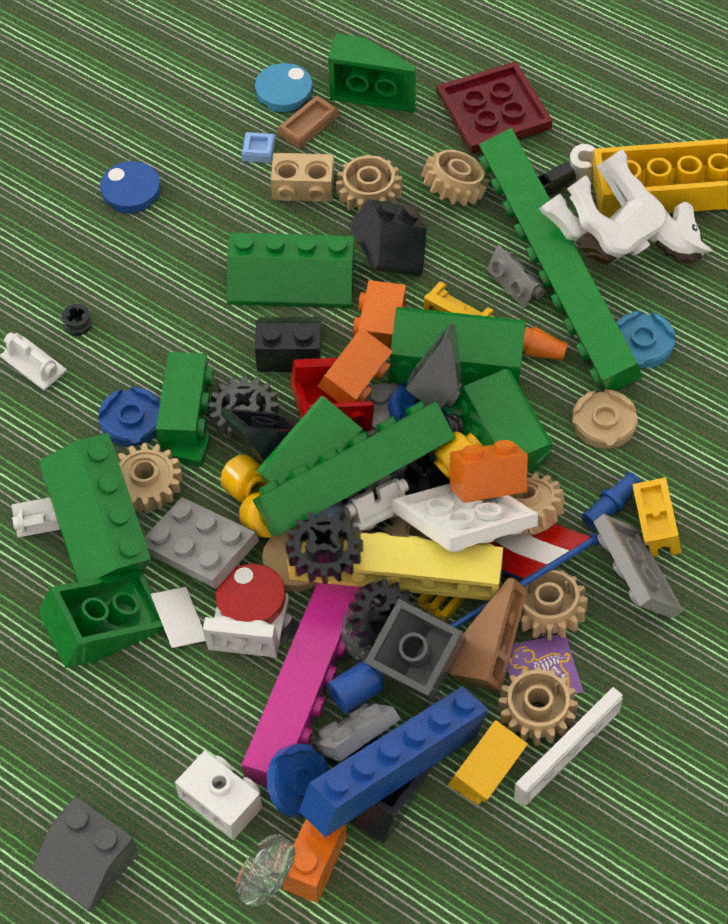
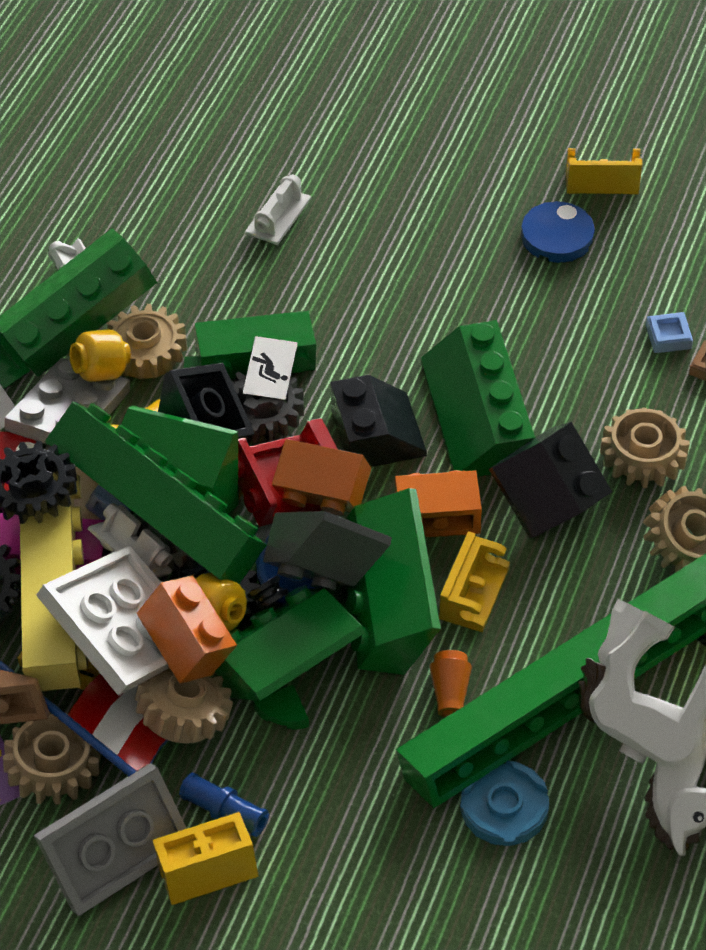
camera: 75 degrees right, 5 degrees down
black bush [62,304,92,336] -> none
blue tile [99,387,160,447] -> none
tan brick [271,153,334,202] -> none
light grey hinge [487,245,546,309] -> none
tan tile [572,389,638,449] -> none
none -> yellow head [69,329,131,382]
none -> white sticker [243,336,298,400]
none -> yellow hinge [566,148,642,194]

